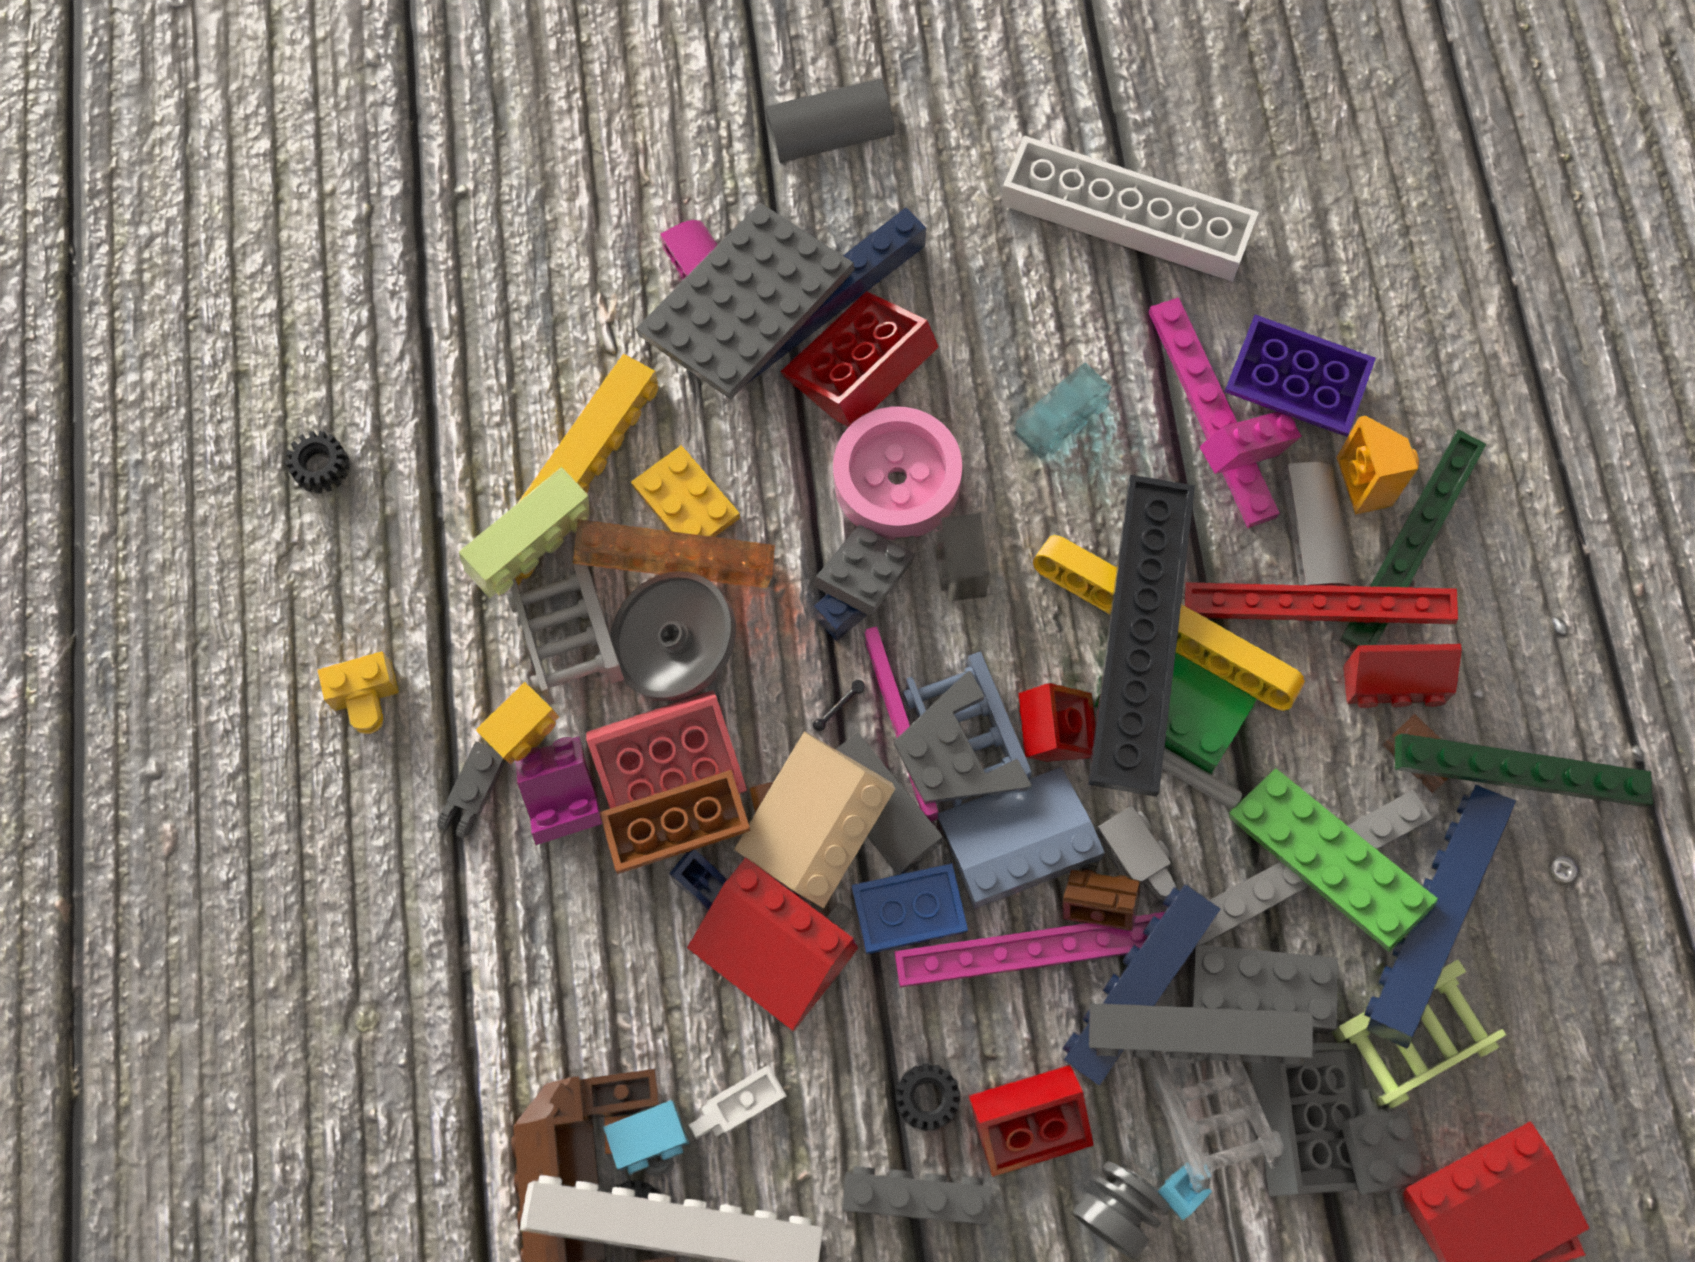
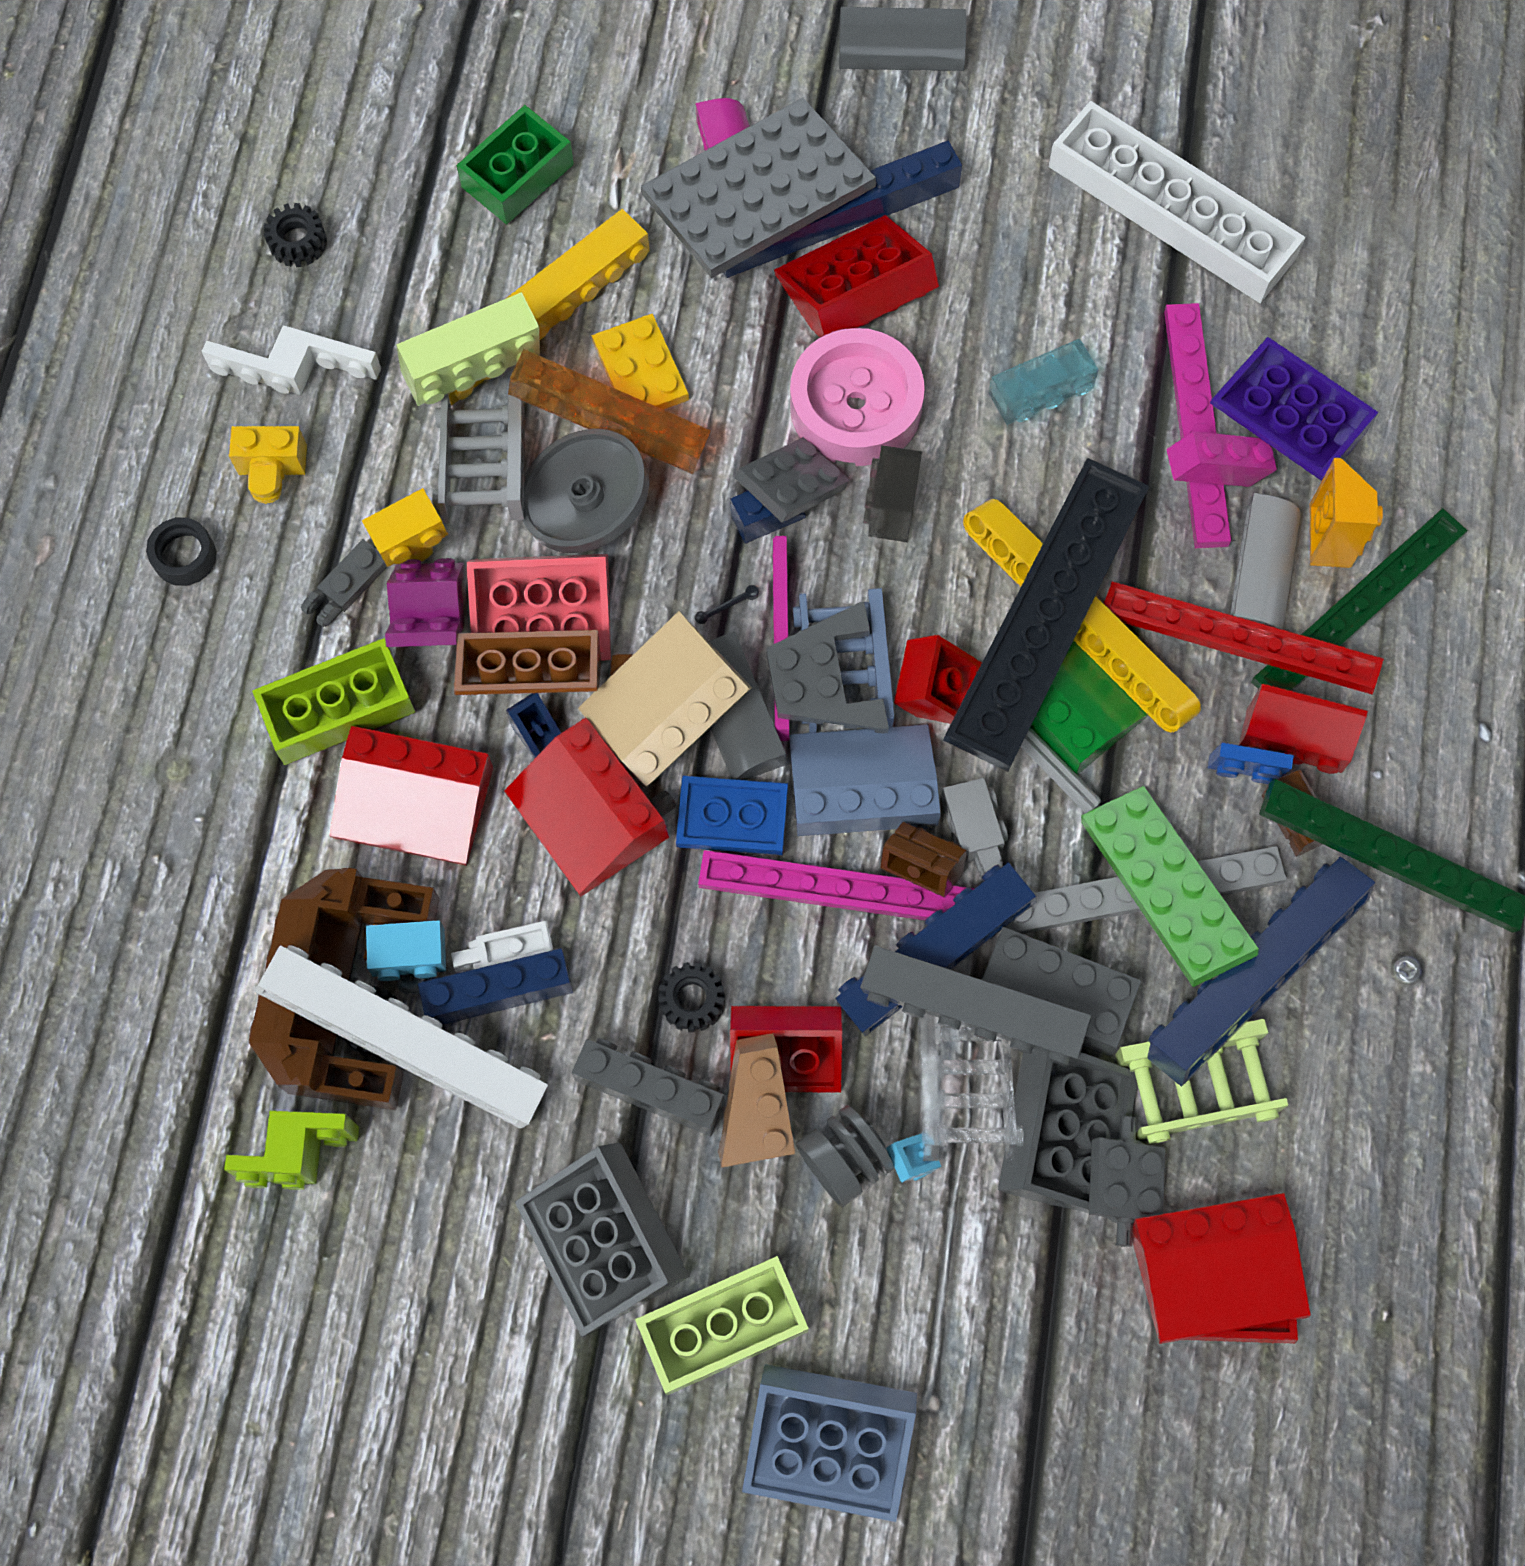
camera: 15 degrees right, 0 degrees up
none -> black tyre [146,517,217,586]
none -> white bracket [202,325,381,395]
none -> lime brick [252,638,416,765]
none -> slope [329,726,493,866]
none -> dark blue brick [418,948,574,1025]
none -> green brick [456,105,574,225]
none -> medium nougat wedge [718,1033,795,1168]
none -> blue plate [1207,743,1294,784]

